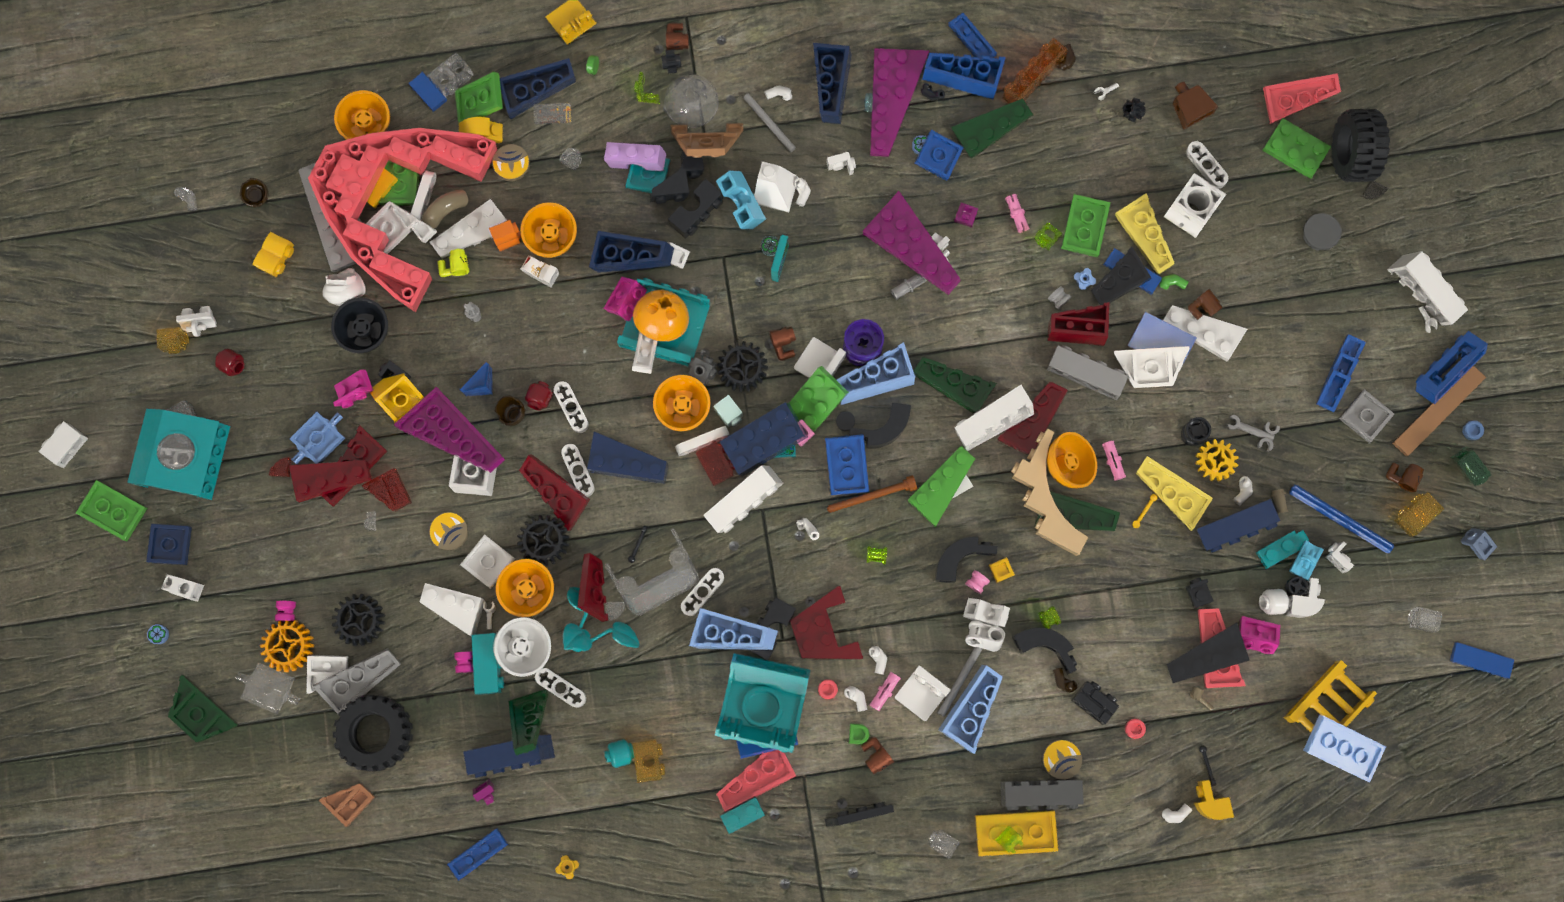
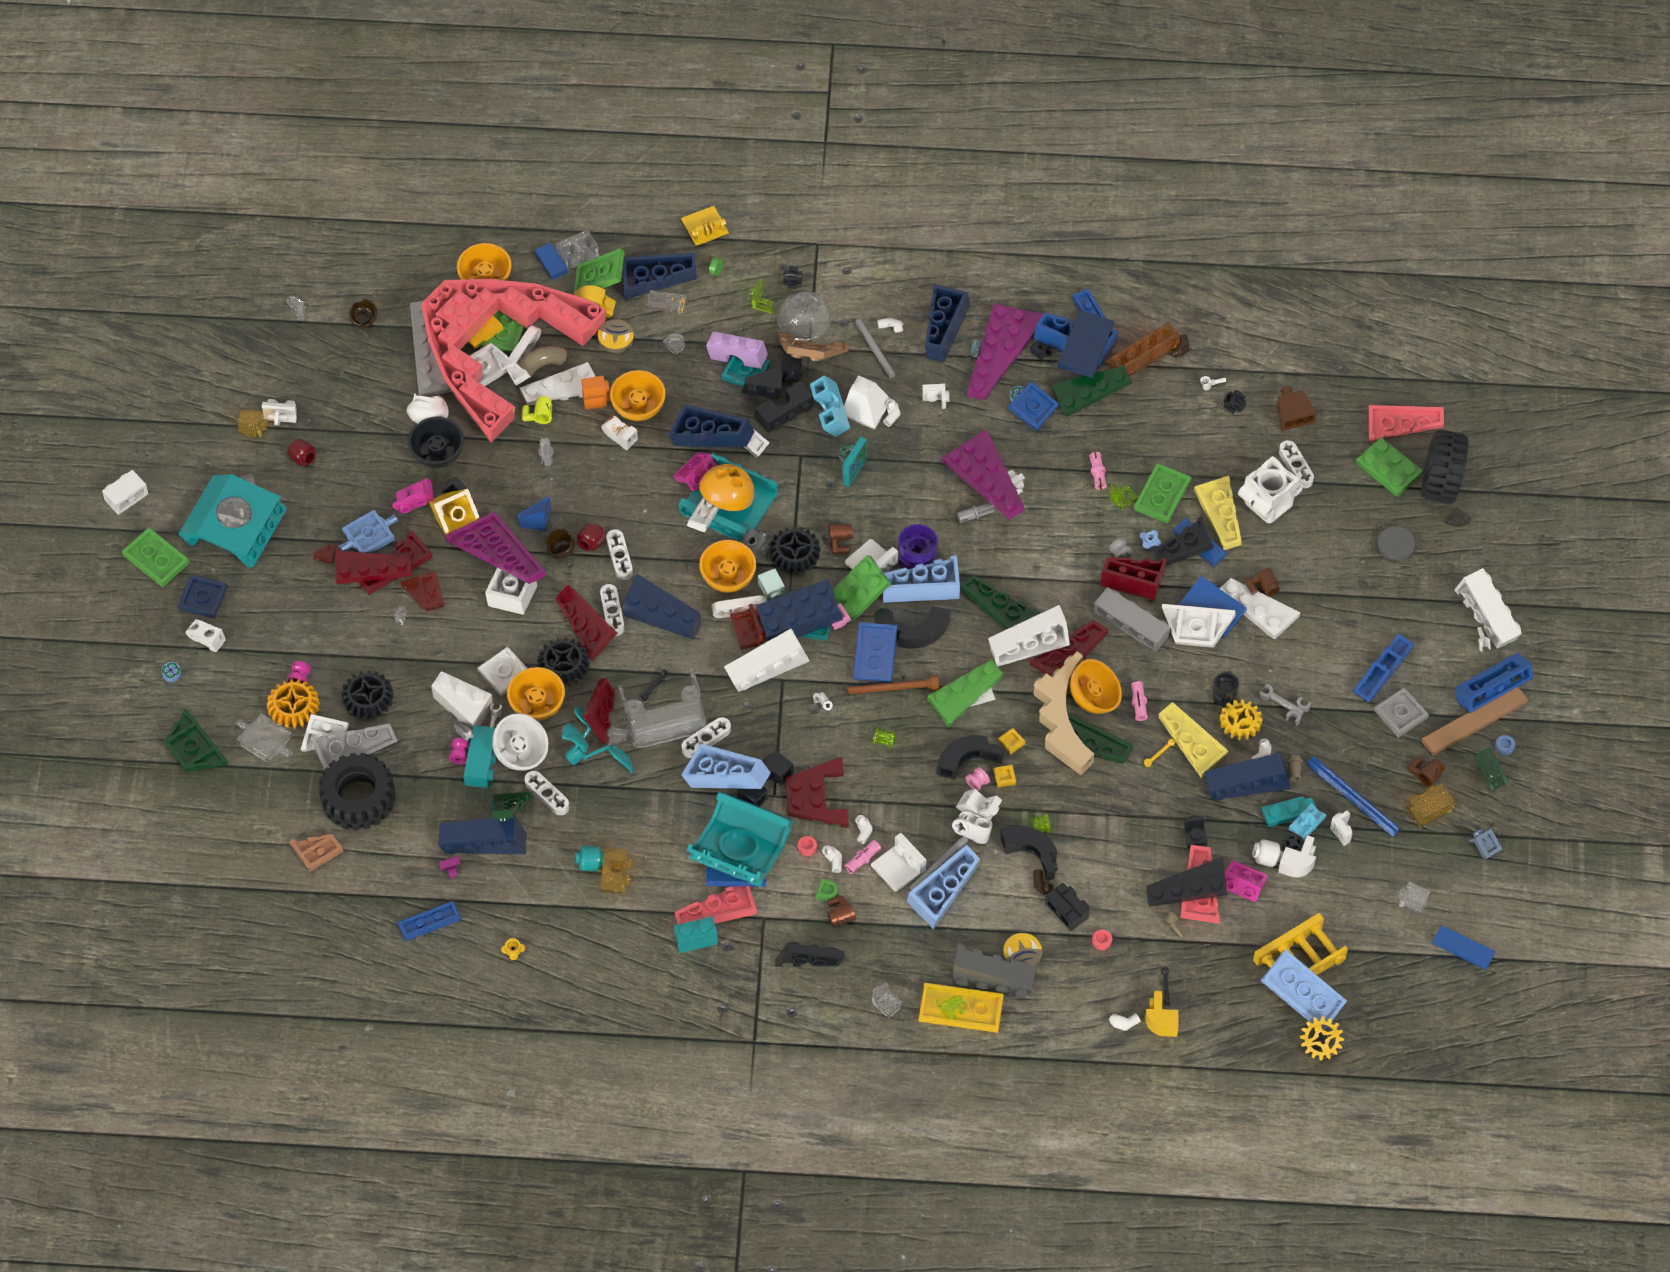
camera: 10 degrees right, 20 degrees down
yellow brick [253,232,294,277] -> none
tile [429,512,468,551] -> none
copper piece [666,23,689,50] -> none
magenta tile [954,203,978,228] -> none
bright green arm [1160,274,1189,289] -> none
none -> light grey axle [454,722,474,740]
none -> yellow tile [998,728,1025,755]
none -> dark blue tile [1057,310,1115,378]
none -> yellow gear [1300,1016,1344,1060]

